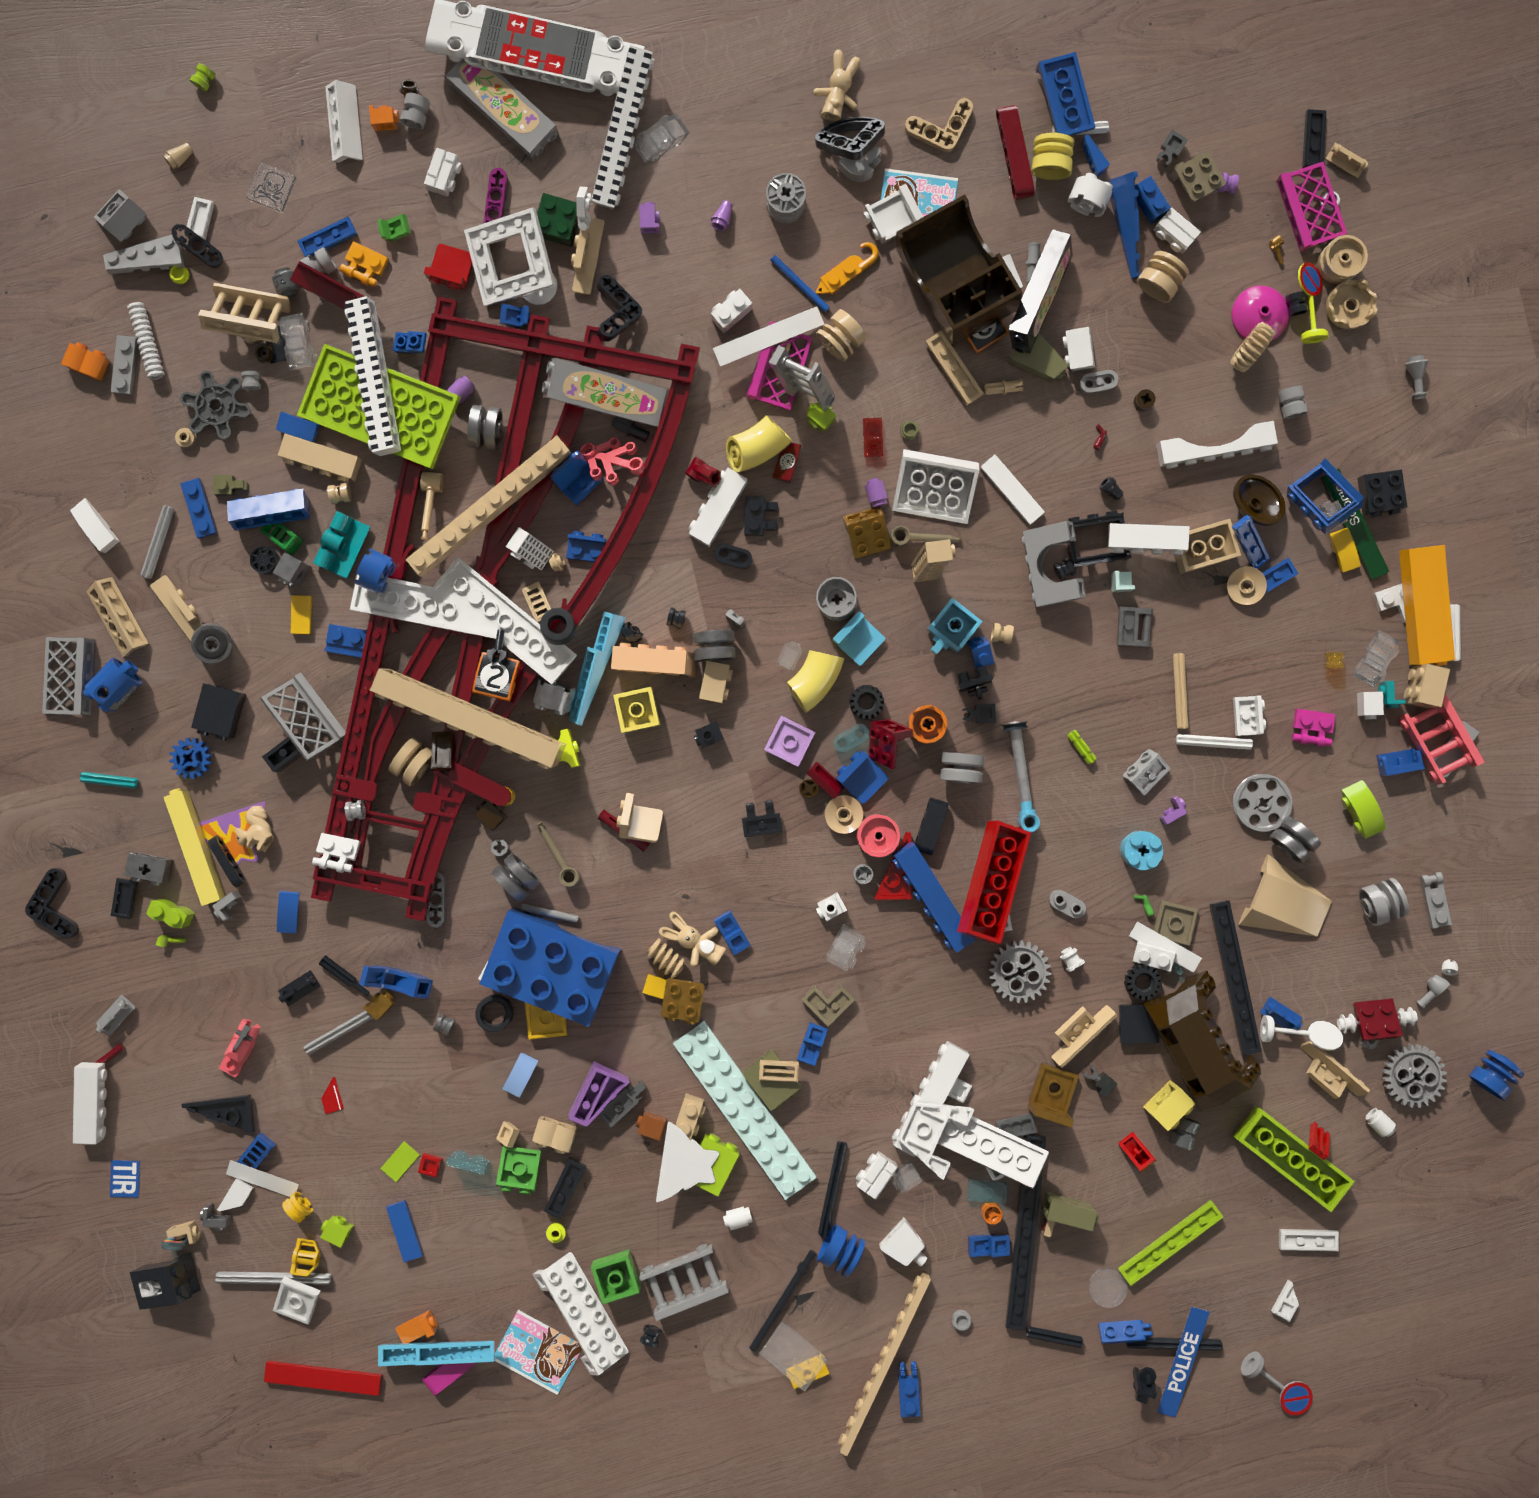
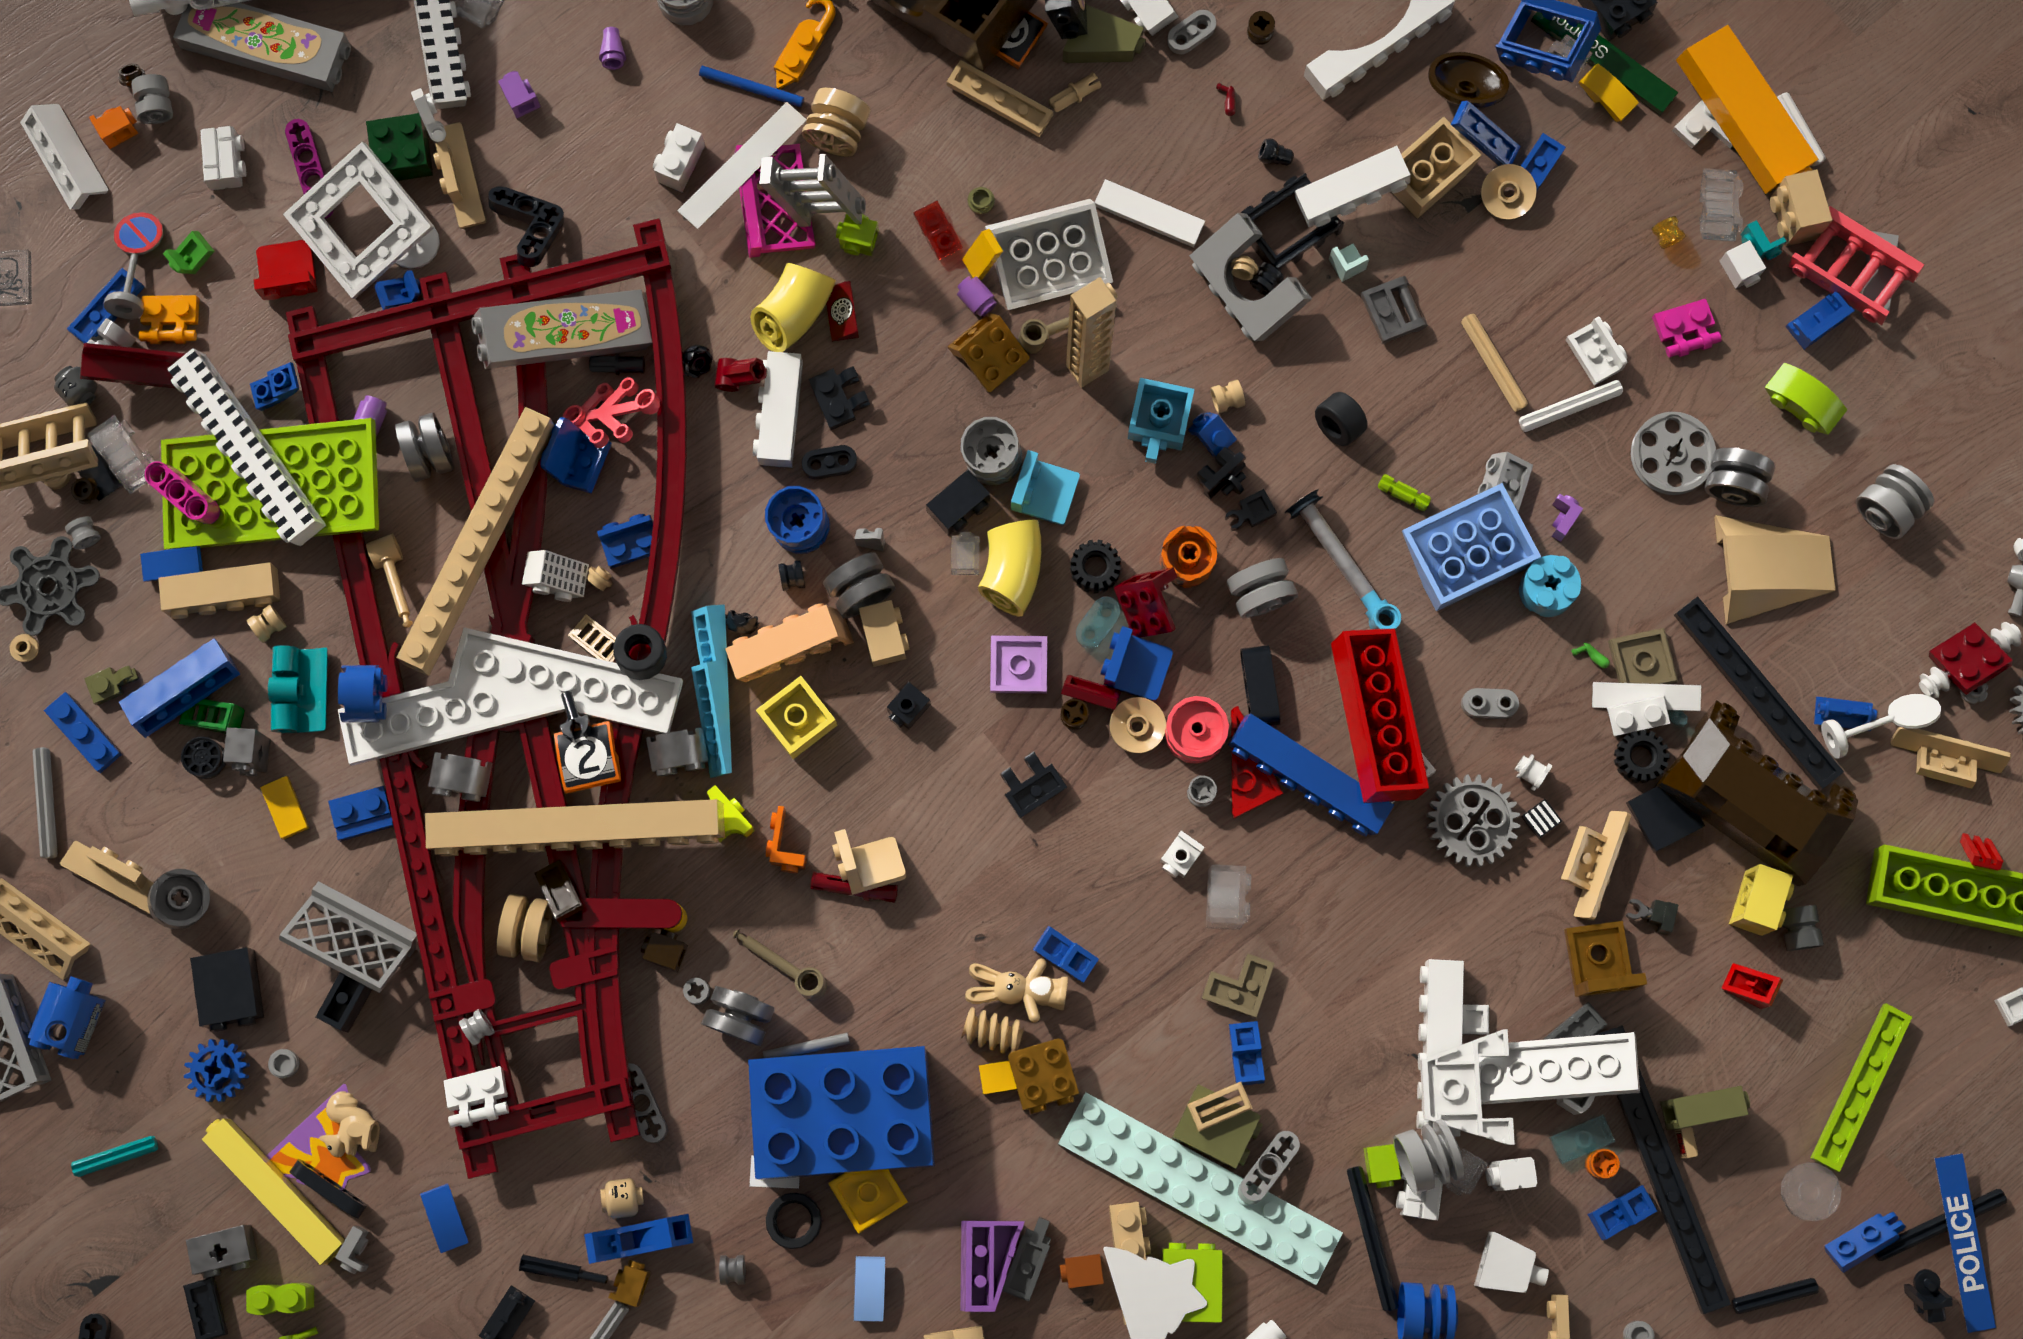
camera: 25 degrees left, 10 degrees down
light grey plate [1420,872,1452,928] -> none
none -> piece [104,212,163,319]
none -> dark pink beam [145,461,220,524]
none -> light grey tile [268,1049,300,1078]
none -> flat silver brick [428,752,492,802]
none -> tan head [600,1178,644,1219]
none -> black plate [683,345,713,378]
none -> blue wheel [765,486,830,554]
none -> orange bracket [766,806,807,873]
none -> black brick [926,469,990,536]
none -> yellow tile [962,229,1003,280]
none -> tan plate [1231,256,1258,280]
none -> light grey beam [1238,1131,1300,1205]
none -> black tyre [1315,392,1368,446]
none -> lime brick [1363,1144,1401,1188]
none -> light grey wheel [1393,1119,1464,1195]
none -> light blue slope [1402,483,1541,611]
none -> white brick [1486,1157,1537,1191]
none -> tile [1521,799,1562,839]

